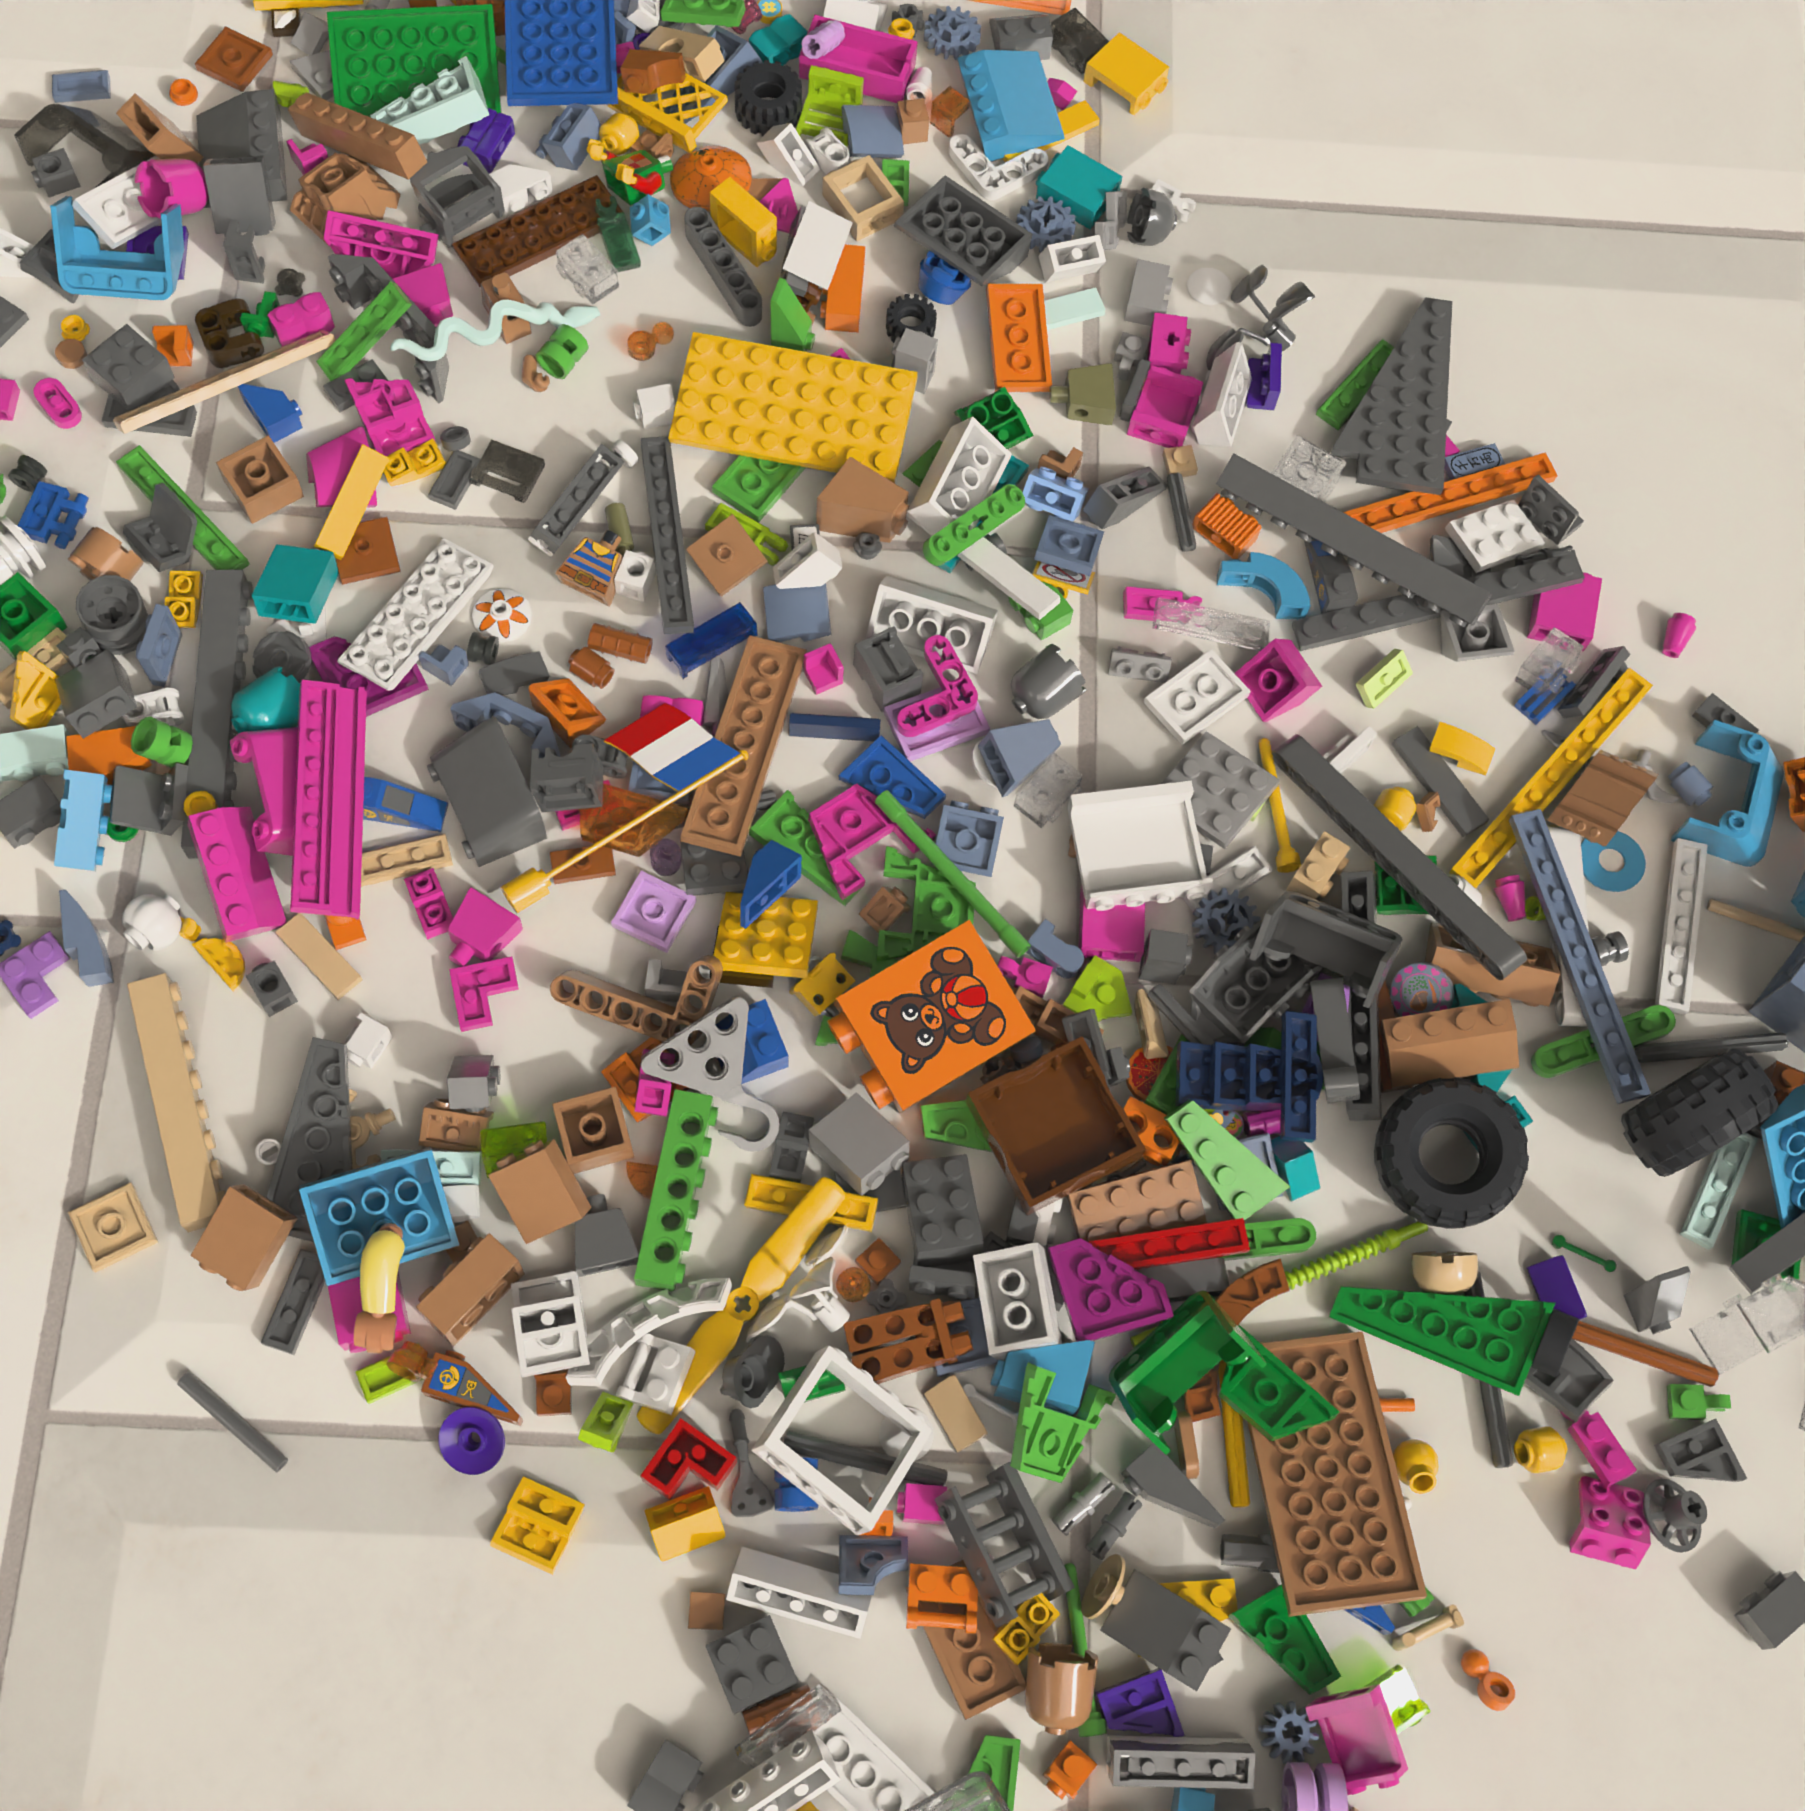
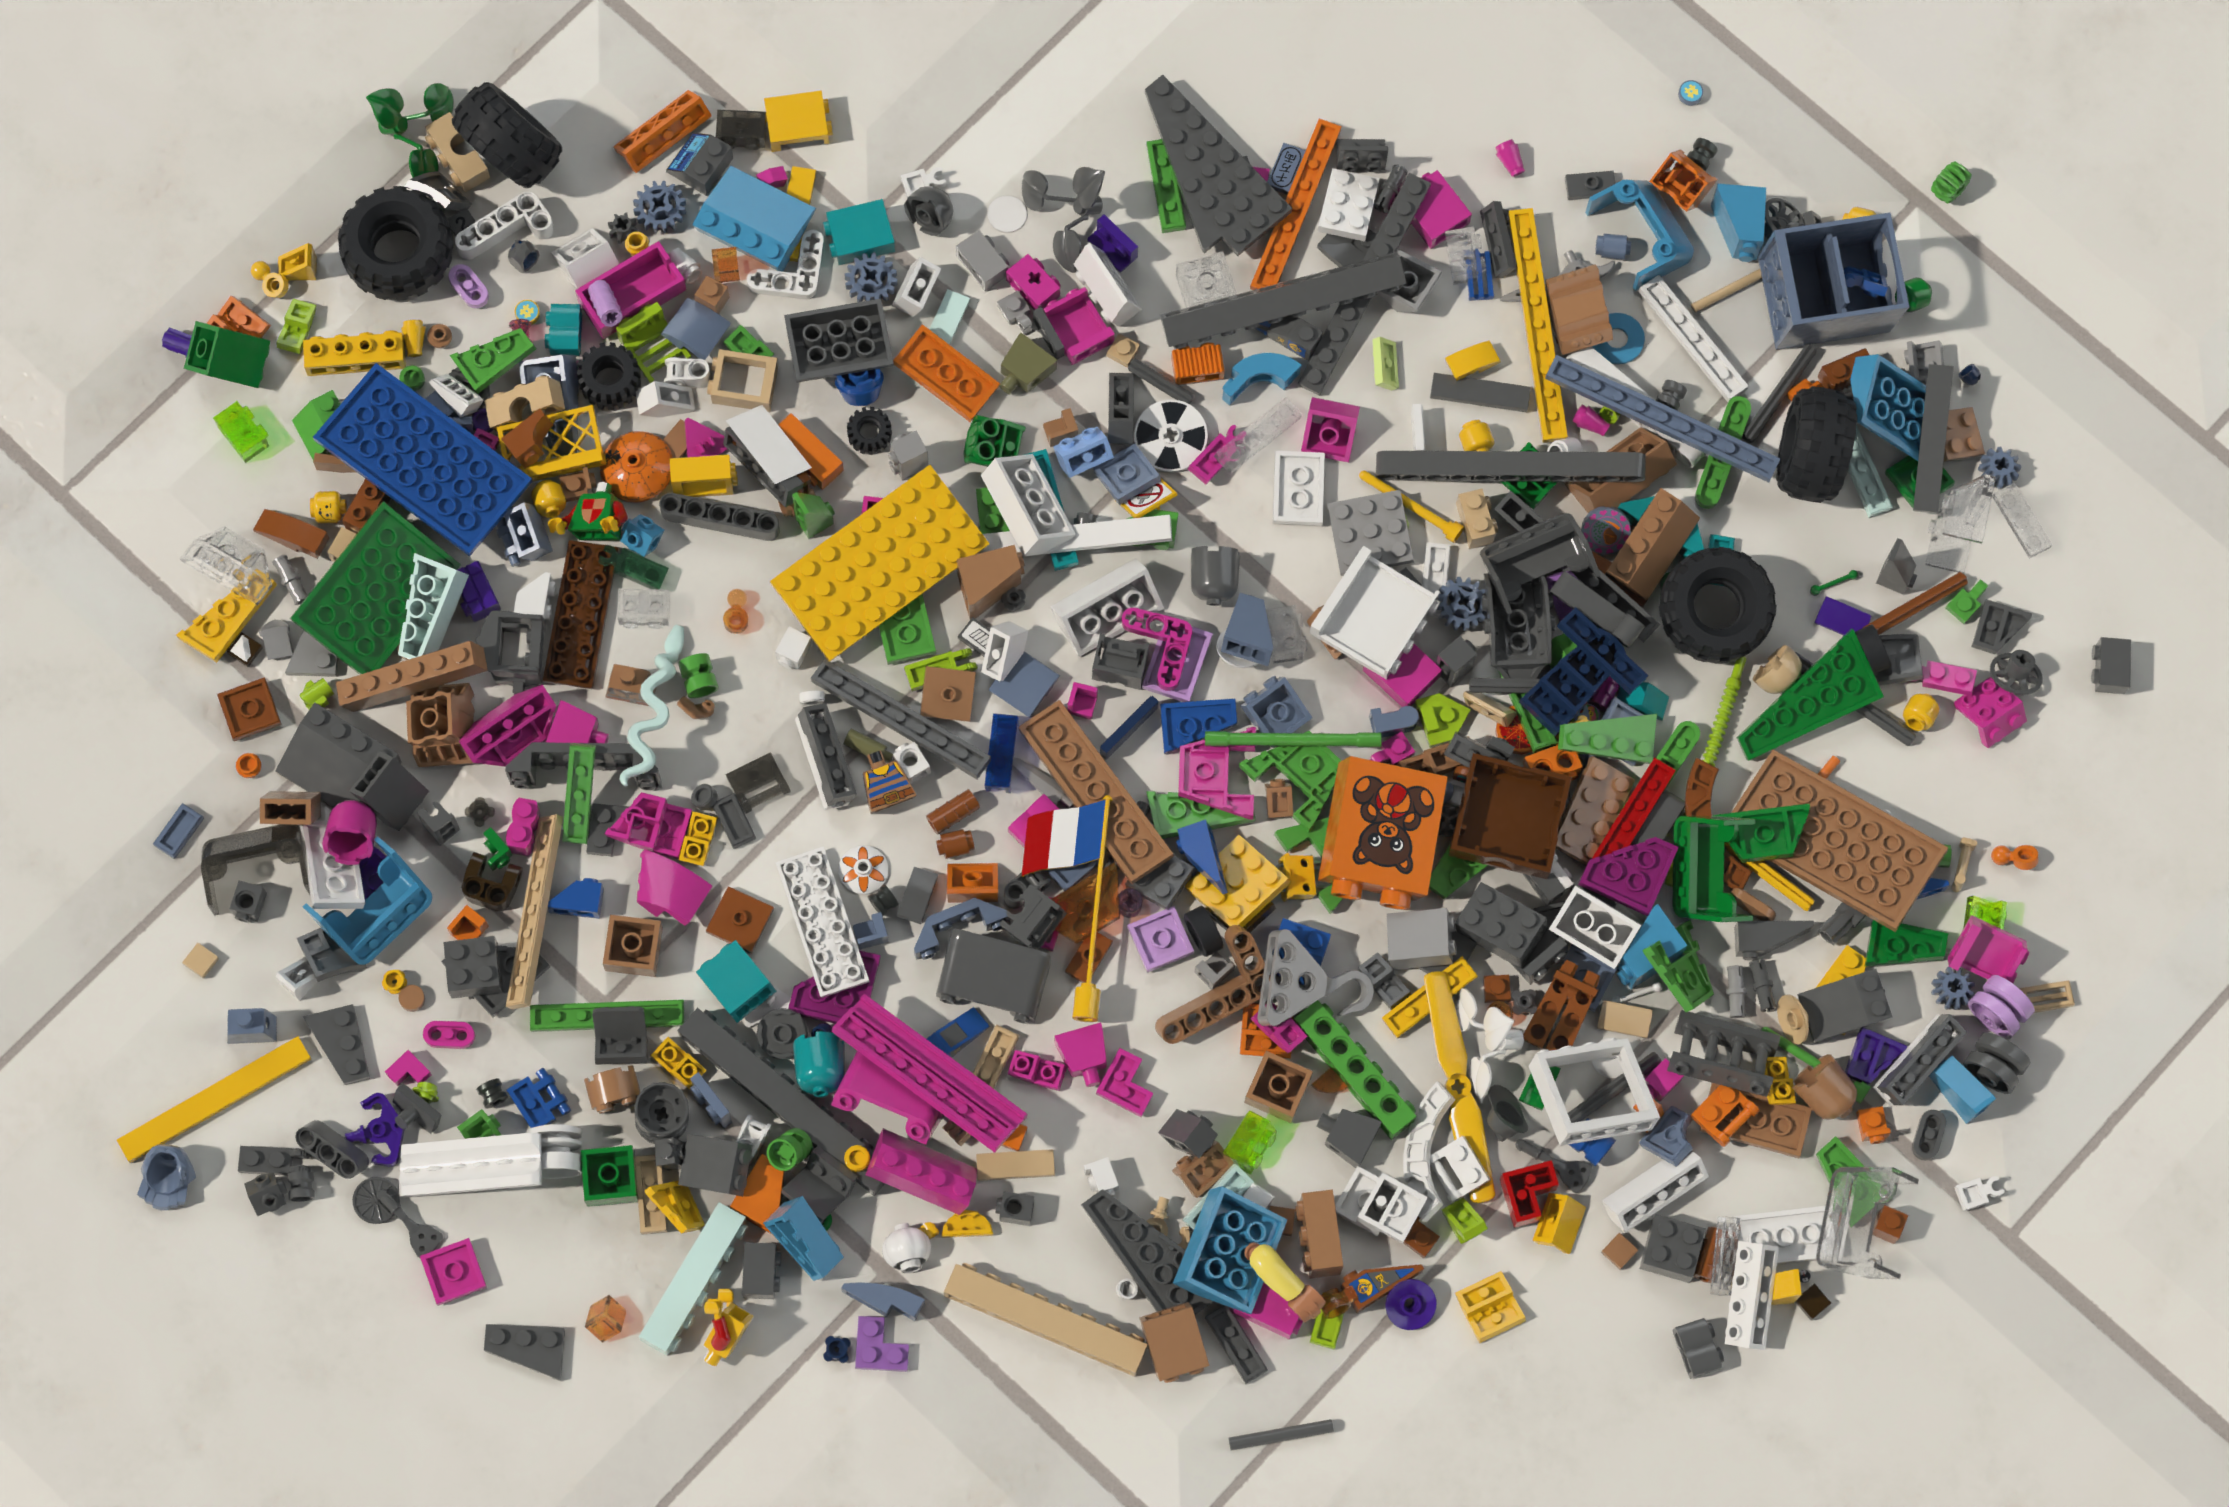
camera: 45 degrees left, 5 degrees up
tan tile [68,1182,158,1273] -> none
dark pink panel [286,139,328,175] -> none
yellow tile [314,444,390,560] -> none
medium nougat brick [488,1139,591,1244] -> none
bright green piece [923,484,1025,566] -> none
light grey tile [1095,191,1127,251] -> none
light grey hinge [1108,646,1172,683] -> none
yellow piece [1393,1439,1439,1494] -> none
medium nougat tile [1416,792,1440,832] -> none
none -> white piece [1134,400,1208,473]
none -> black tyre [1184,906,1224,957]

